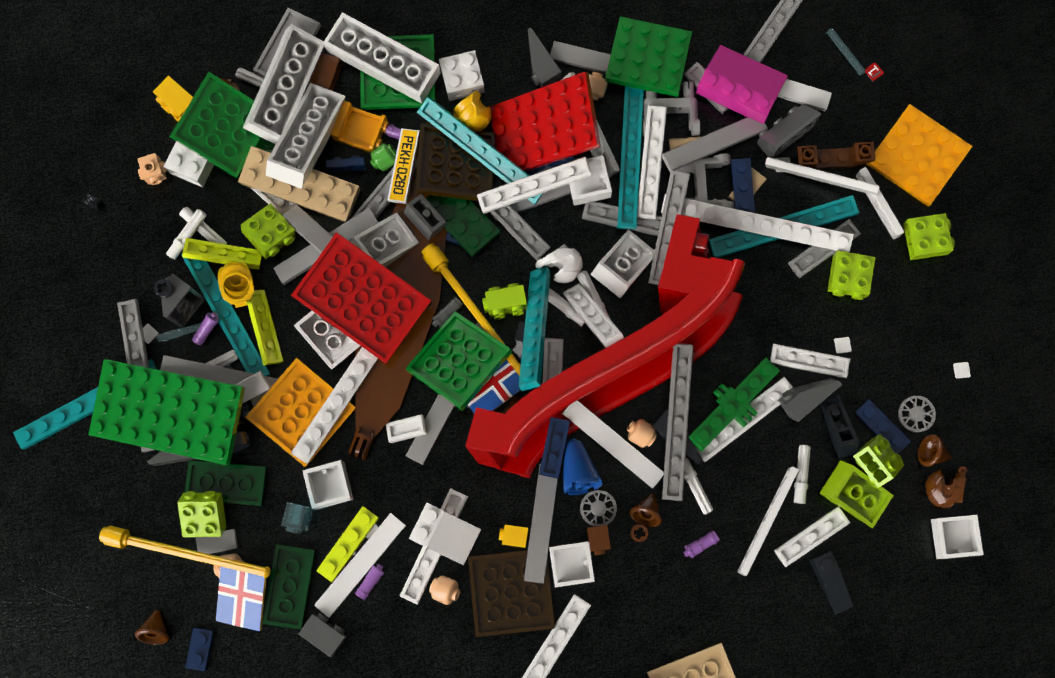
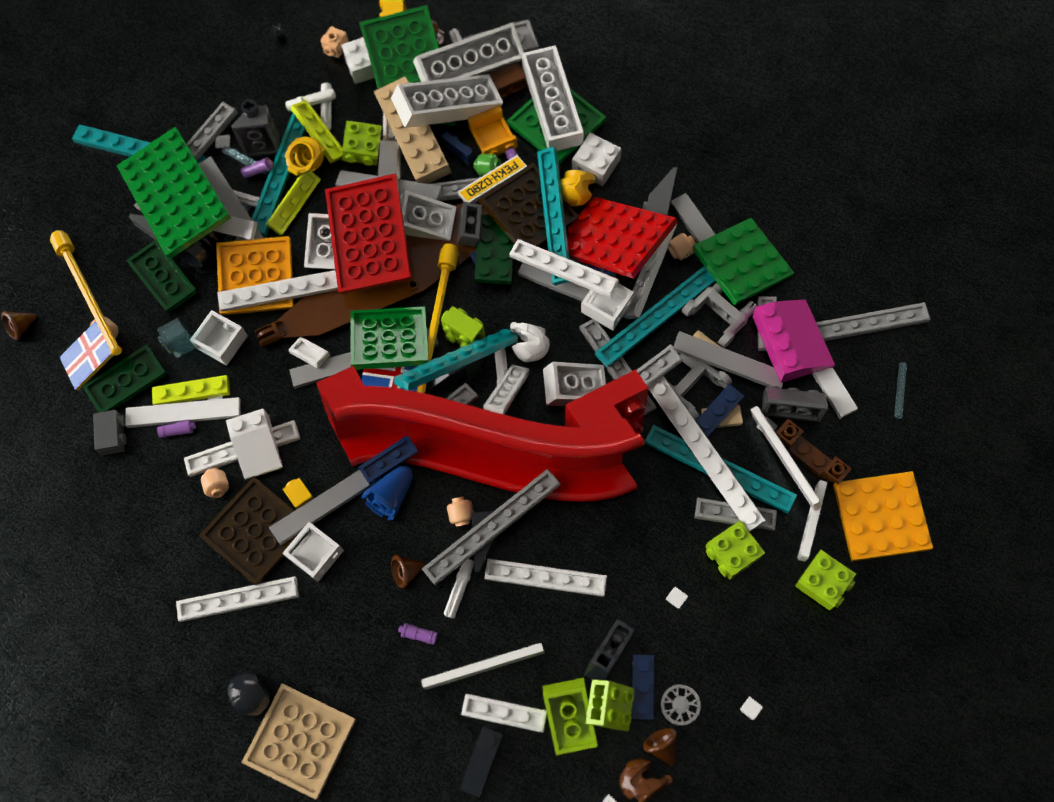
camera: 45 degrees right, 10 degrees down
lime brick [177,491,226,537] -> none
dark blue plate [185,628,214,671] -> none
light grey tile [196,529,238,554] -> none
dark grey piece [431,297,463,328] -> none
light grey tile [490,205,551,261] -> none
white tile [562,401,664,488] -> none
white axle [577,271,611,320] -> none
light grey wheel [580,490,617,527] -> none
reddish brown brick [587,525,611,556] -> none
reddish brown bush [630,524,648,542] -> none
white tile [637,105,667,220] -> none
green hinge [688,358,780,452] -> none
white tile [770,344,850,378] -> none
dark grey slope [777,378,842,422] -> none
white axle [794,445,811,504] -> none
red sticker [864,62,884,81] -> none

